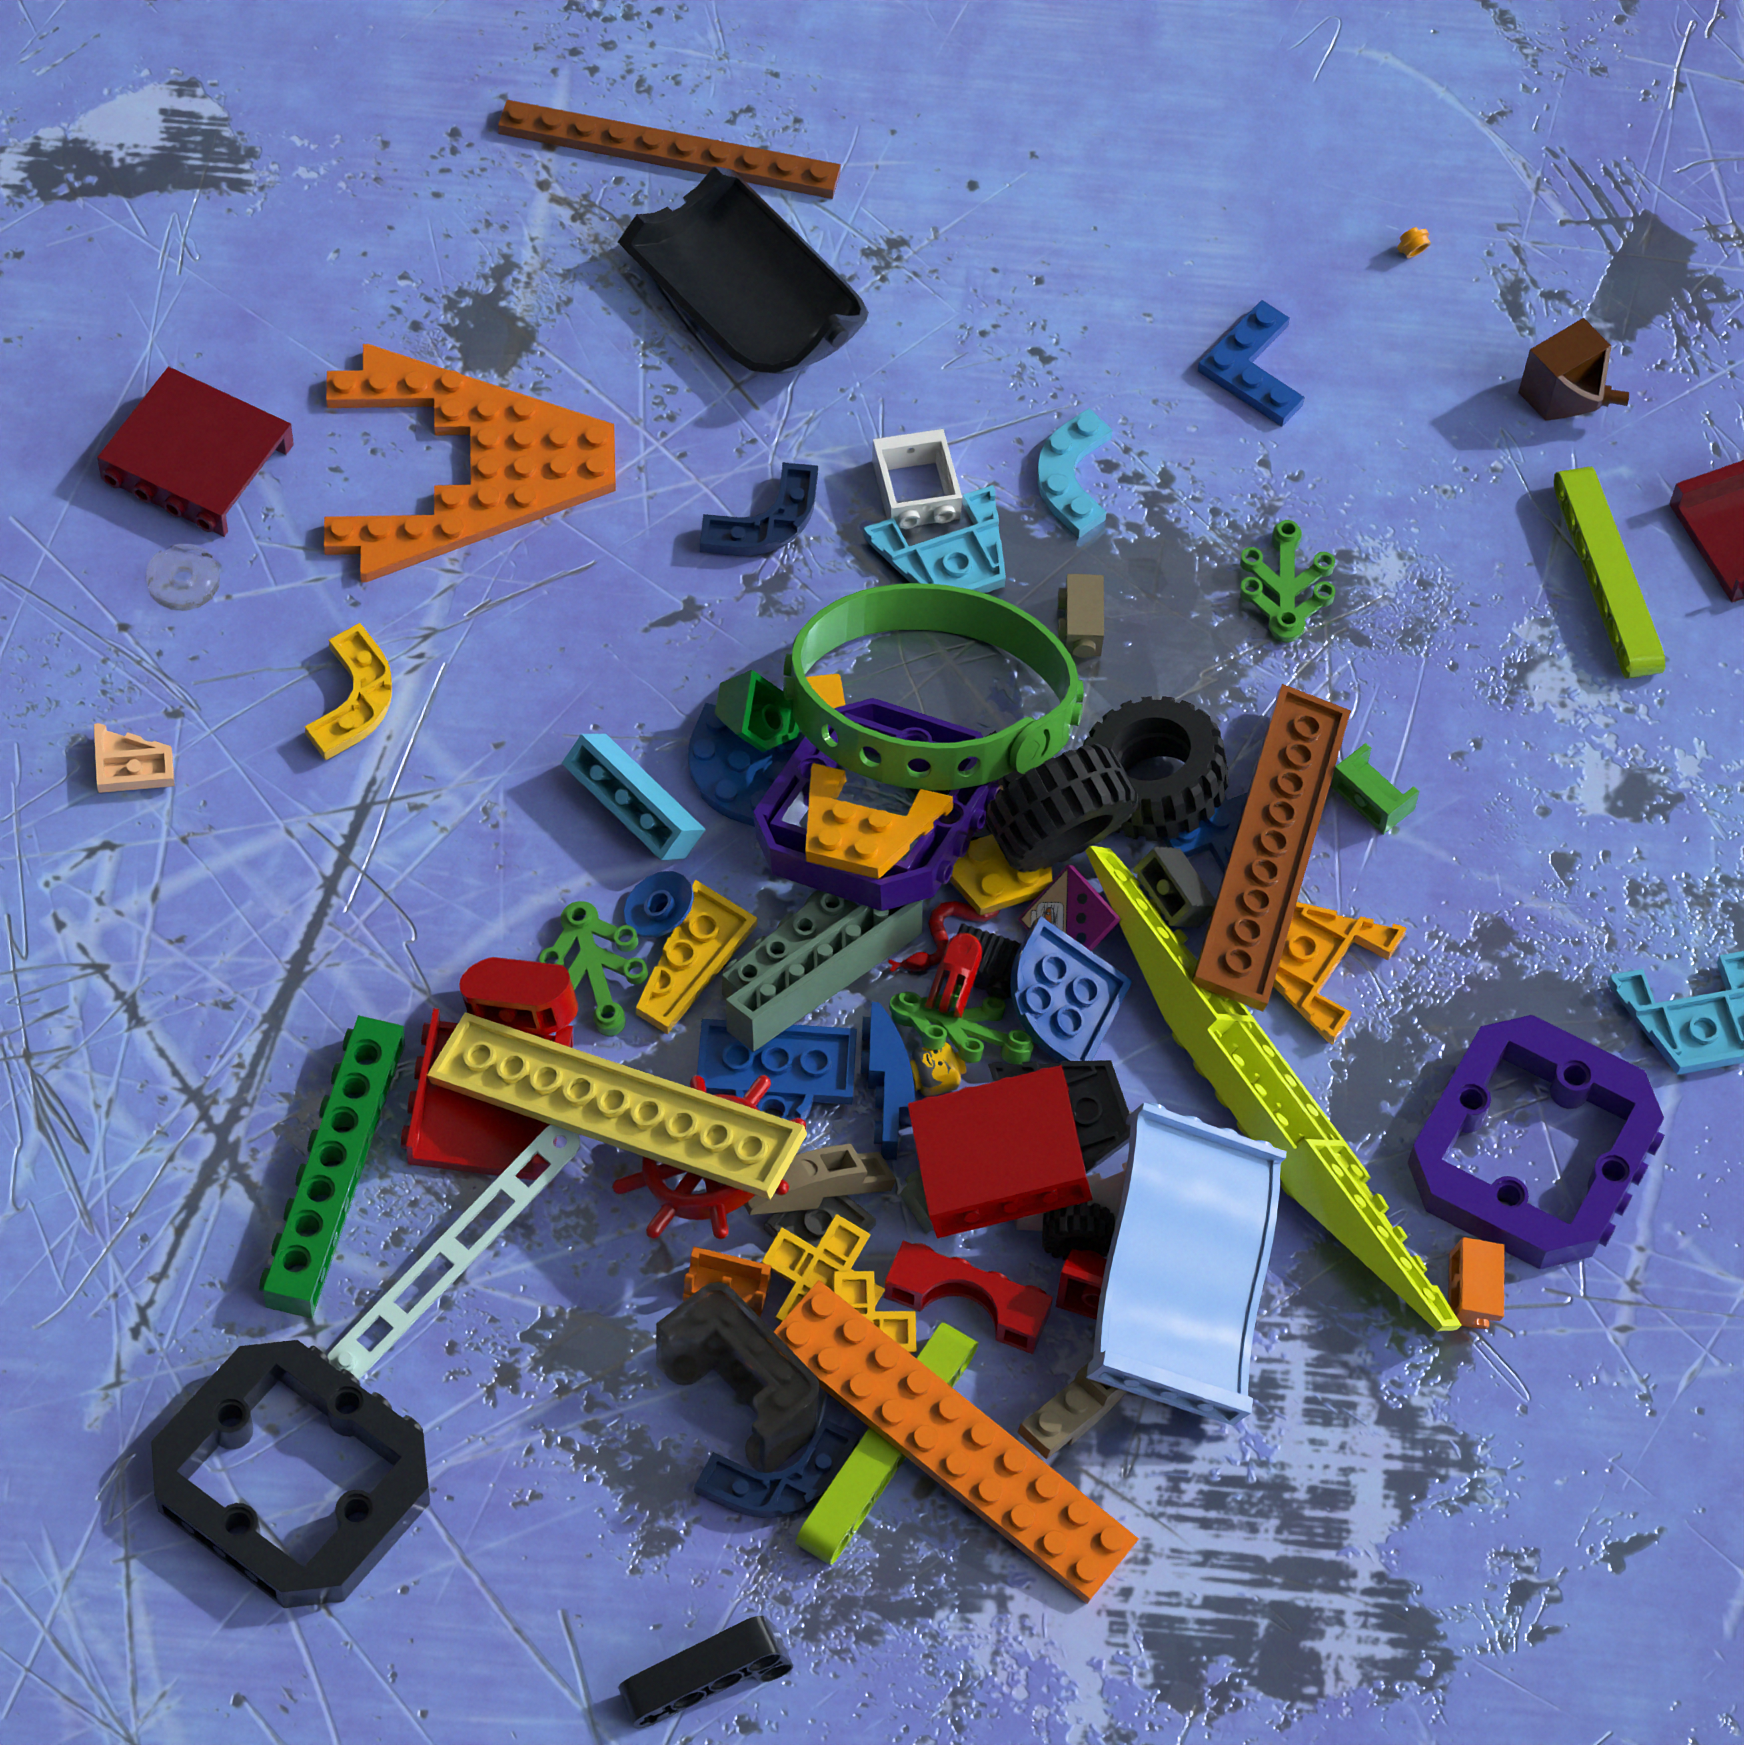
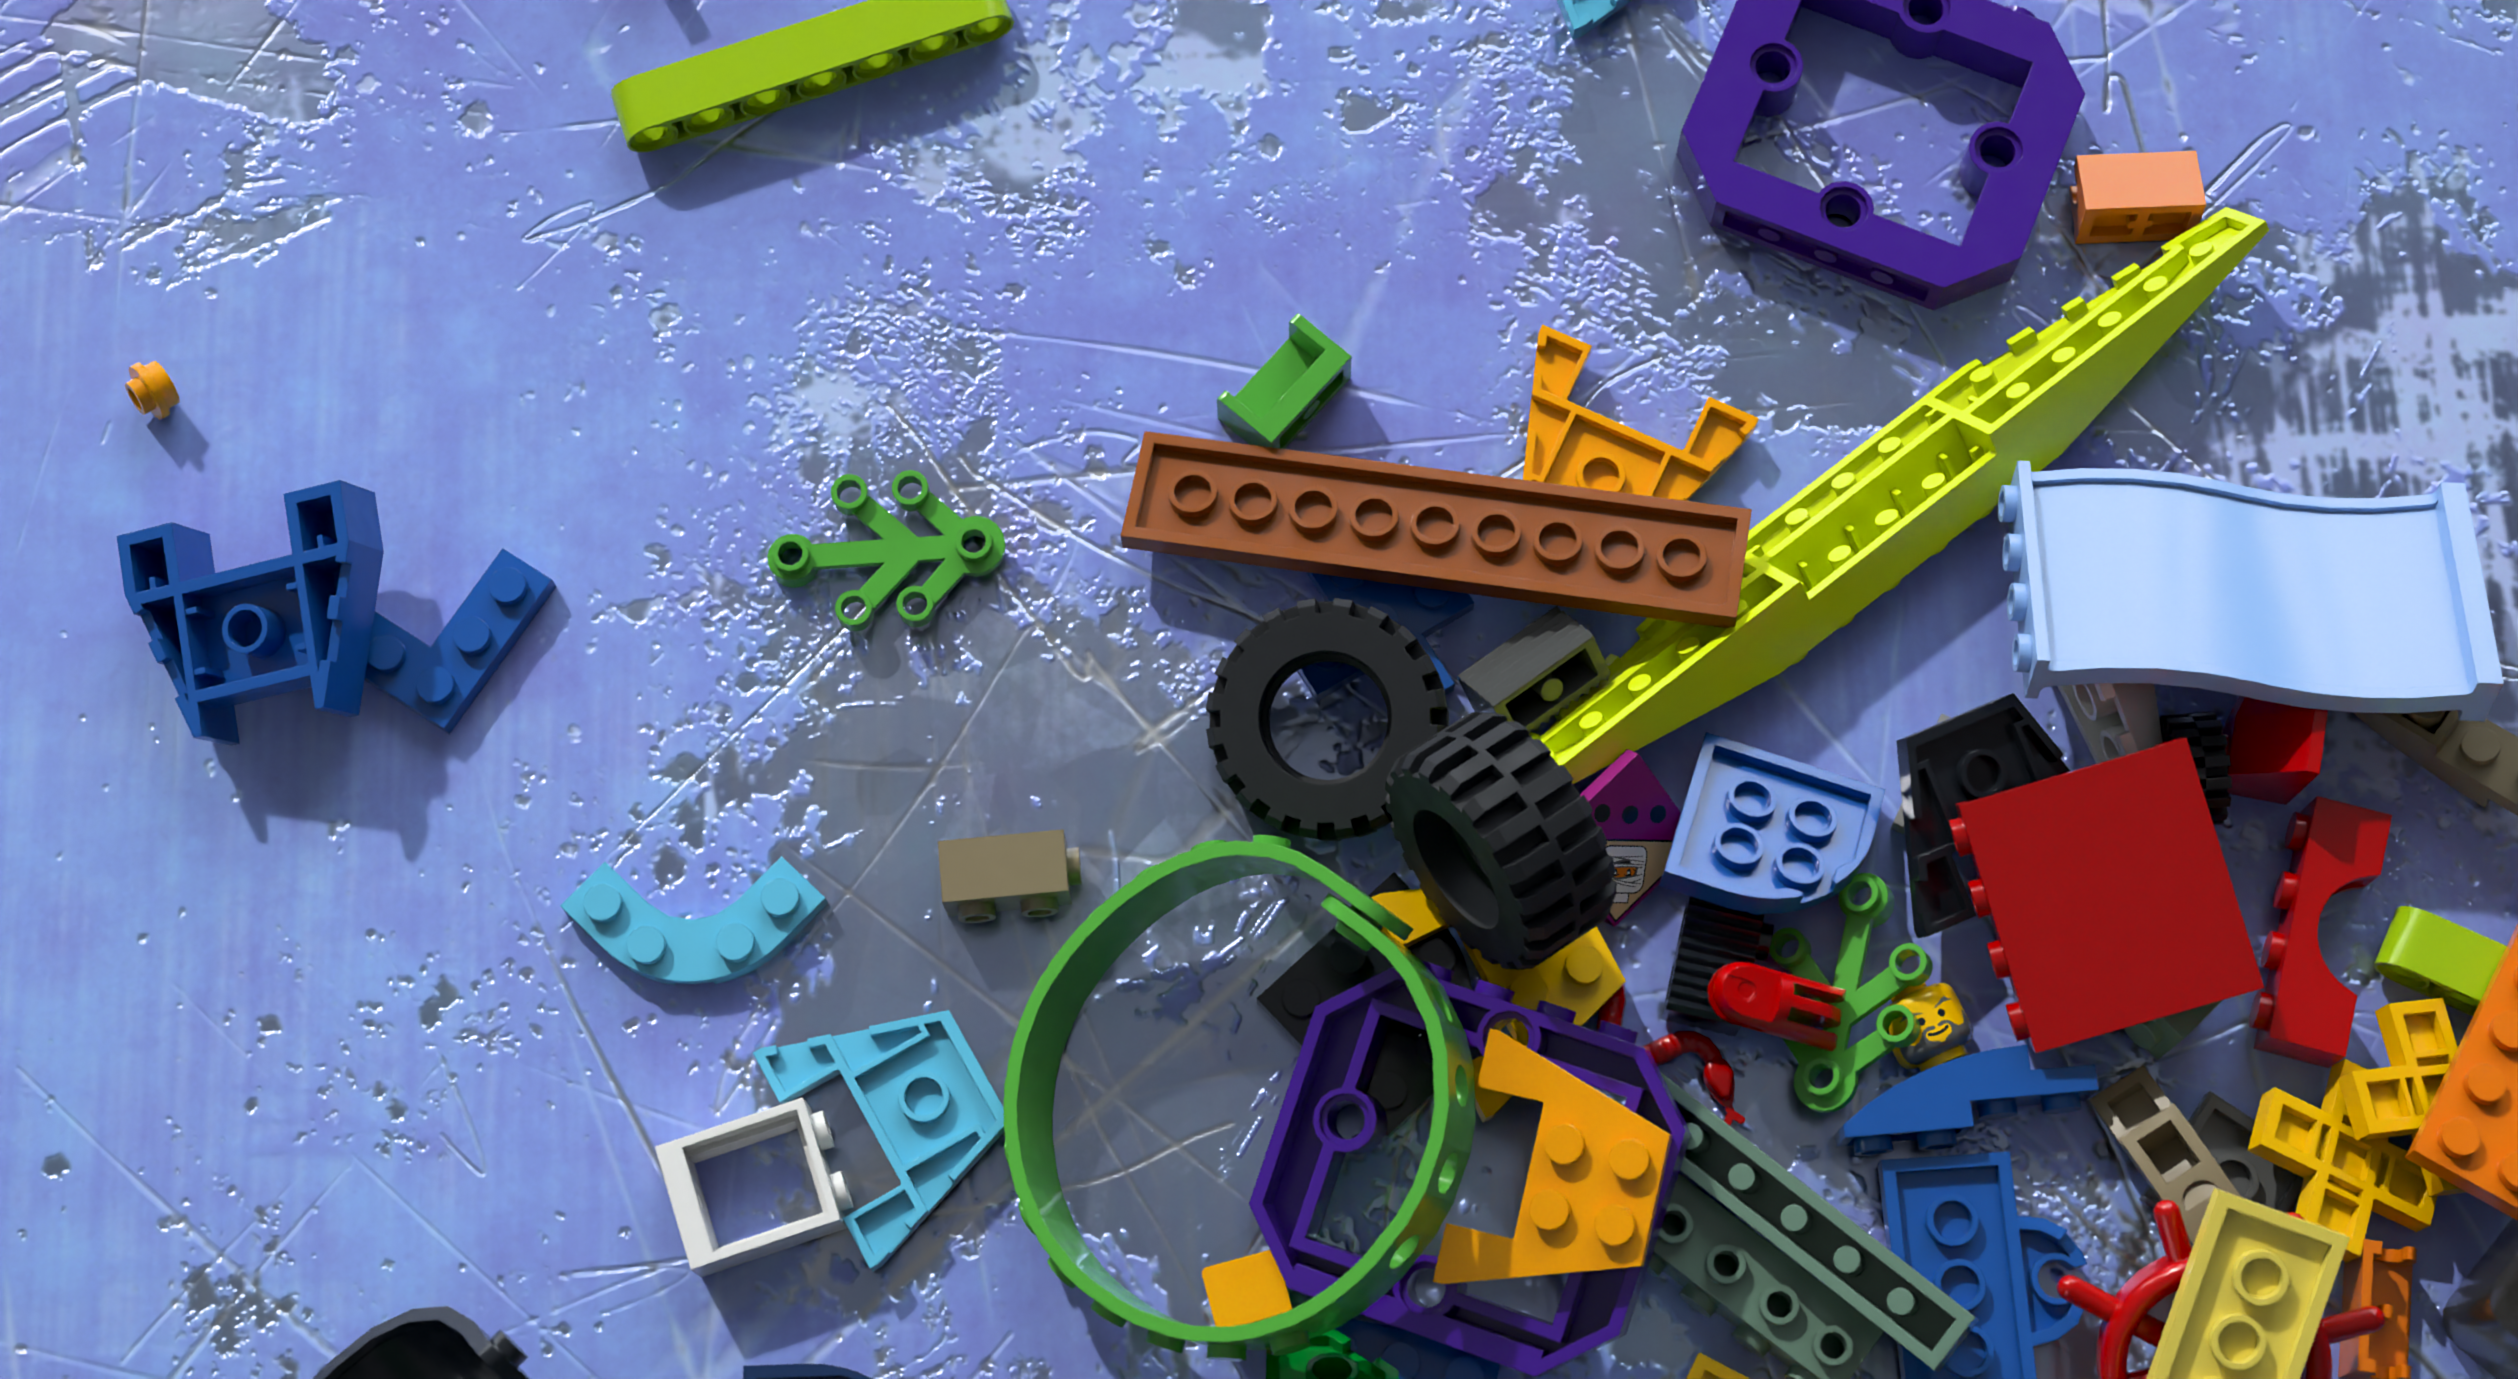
camera: 90 degrees left, 15 degrees up
reddish brown piece [1518,318,1629,421] -> none
none -> blue wedge [117,480,384,746]

